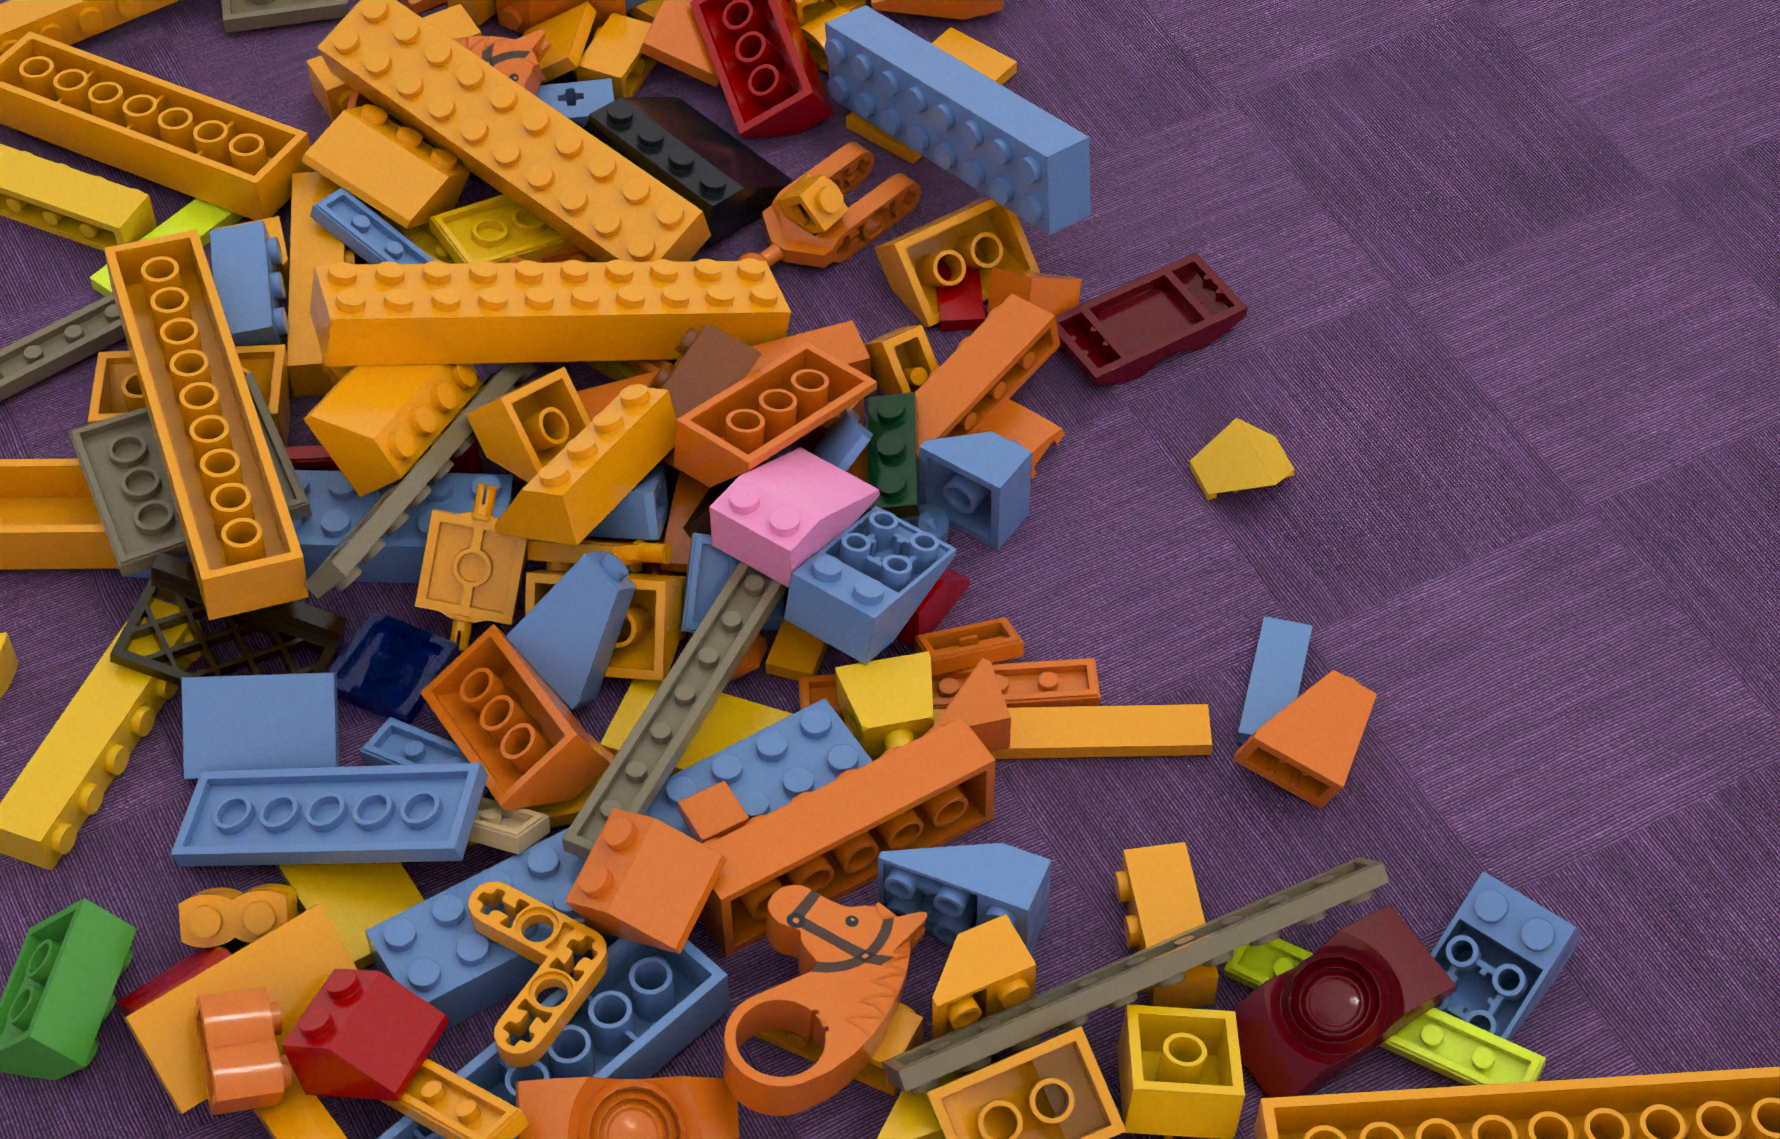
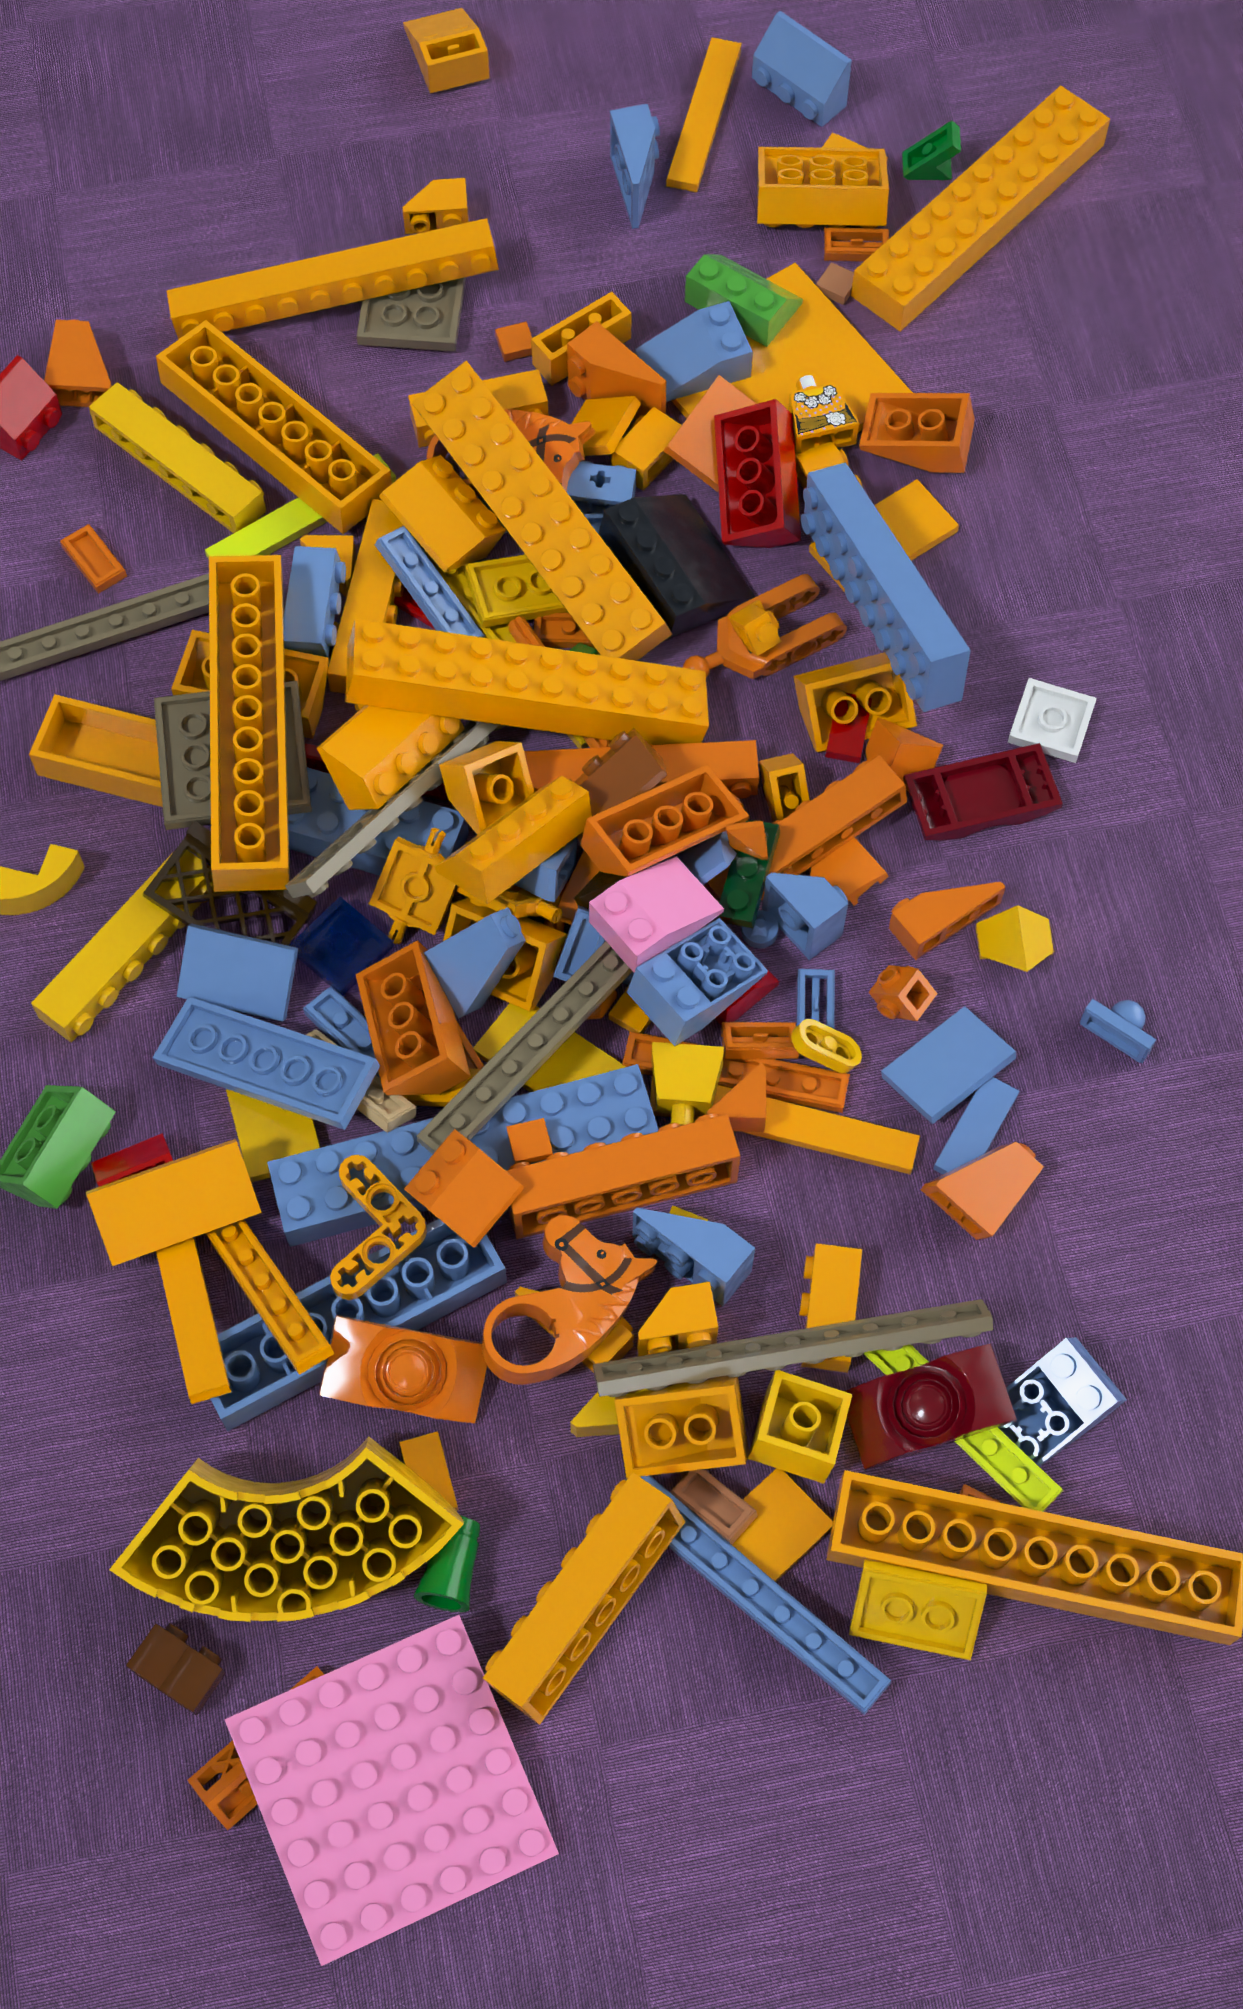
camera: 15 degrees right, 15 degrees up
light orange brick [178,883,298,948] -> none
orange brick [194,987,292,1115] -> none
red slope [281,969,449,1101] -> none
none -> orange slope [726,821,768,860]
none -> yellow plate [791,1019,862,1073]
none -> medium blue tile [796,969,835,1029]
none -> orange brick [868,965,938,1021]
none -> medium blue tile [881,1006,1016,1124]
none -> orange slope [888,882,1006,960]
none -> white plate [1007,678,1097,763]
none -> medium blue tile [1080,999,1156,1063]

